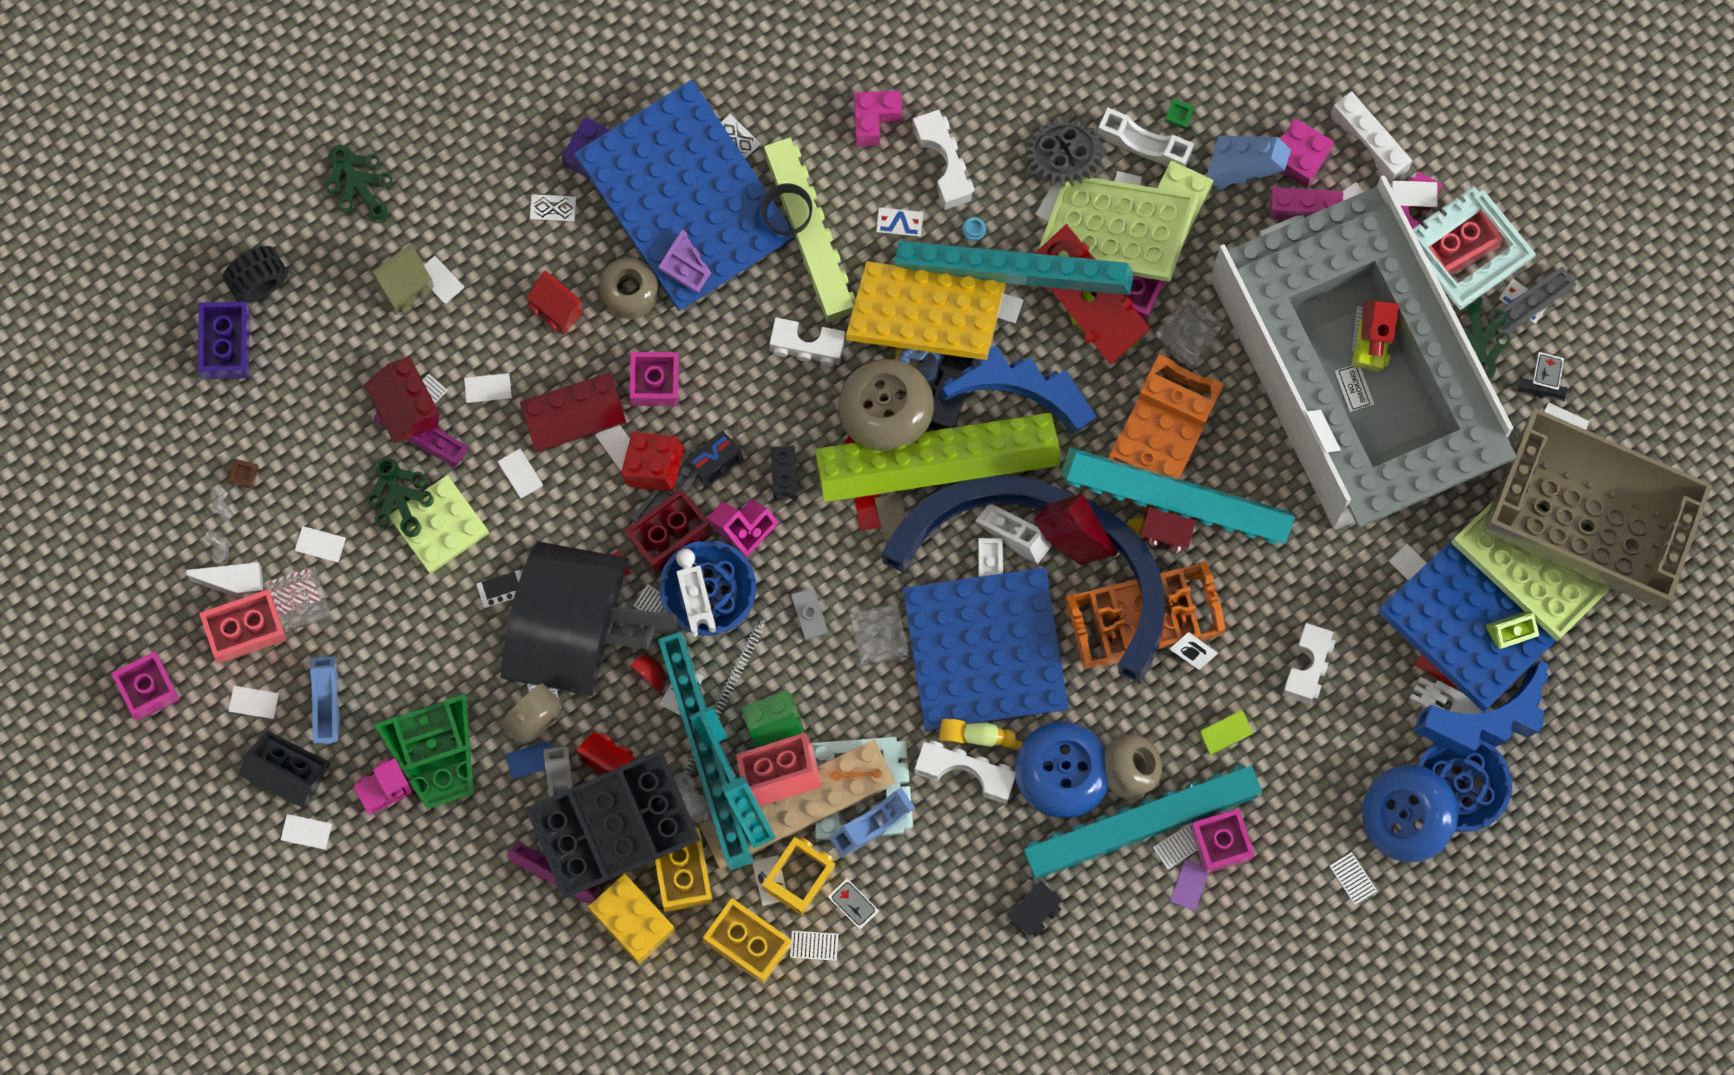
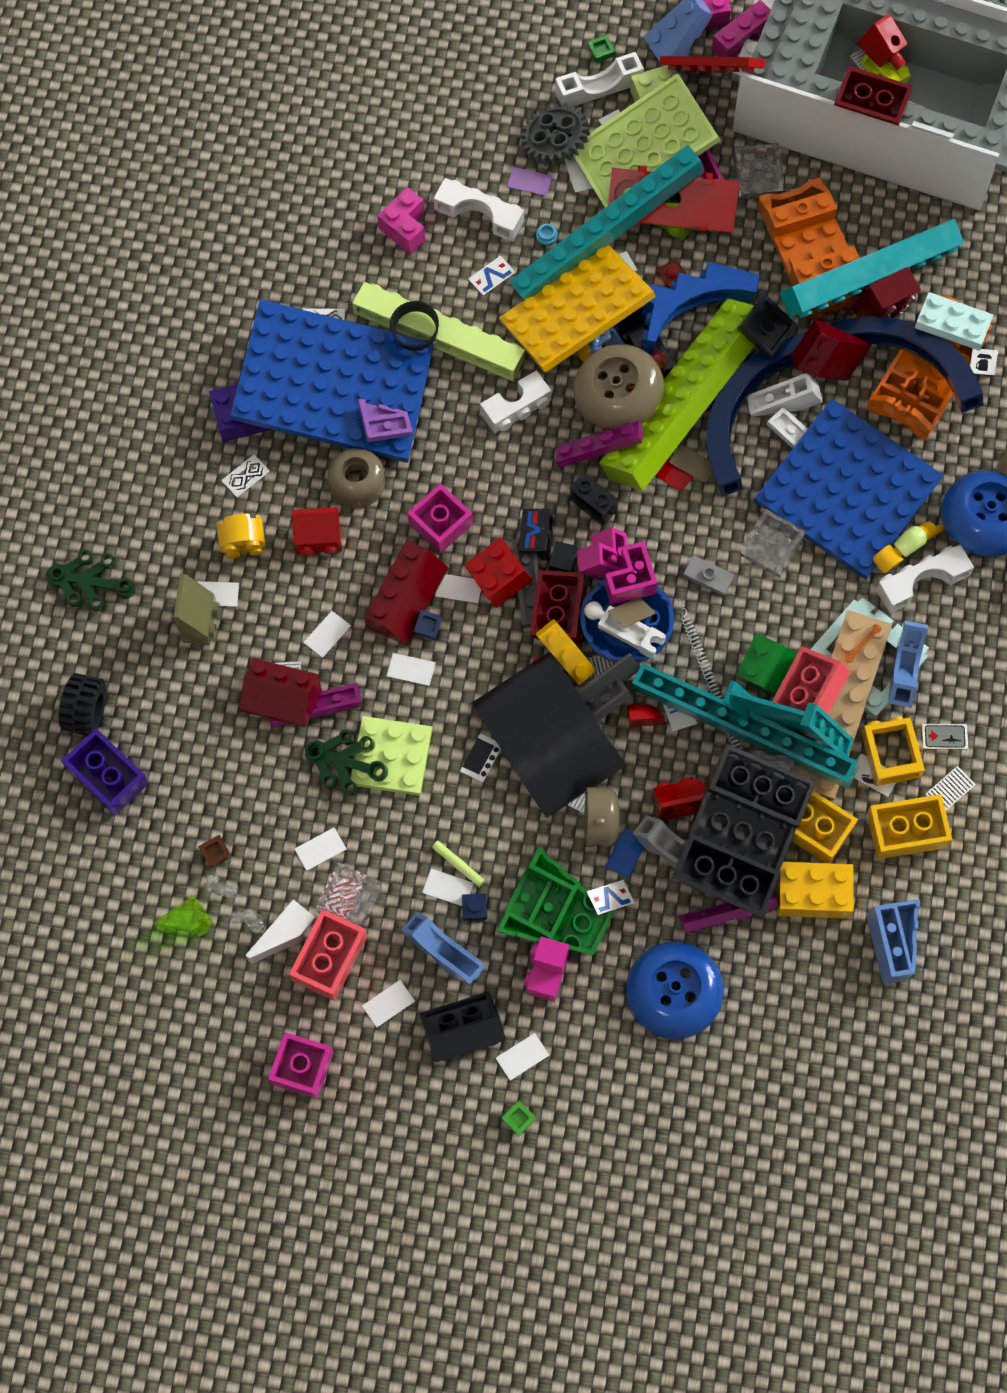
camera: 40 degrees left, 5 degrees down
none -> clear neon green slope [154,895,213,938]
none -> yellow brick [216,514,266,559]
none -> dark blue plate [412,609,443,640]
none -> white sticker [422,869,474,906]
none -> yellowish green piece [432,841,485,887]
none -> dark blue plate [461,894,487,920]
none -> bright green plate [501,1101,537,1137]
none -> medium lavender sticker [507,167,552,196]
none -> yellow plate [536,619,597,685]
none -> black brick [548,541,578,572]
none -> magenta plate [555,420,643,468]
none -> white sticker [587,880,635,915]
none -> dark pink brick [605,541,657,605]
none -> dark tan sticker [607,598,656,628]
none -> blue brick [626,942,724,1039]
none -> clear red plate [649,347,668,372]
none -> clear red plate [657,258,687,289]
none -> red wing [659,56,765,73]
none -> black tile [737,294,797,359]
none -> dark red slope [834,66,913,126]
none -> medium blue wedge [866,899,920,984]
none -> light aqua plate [915,292,993,351]

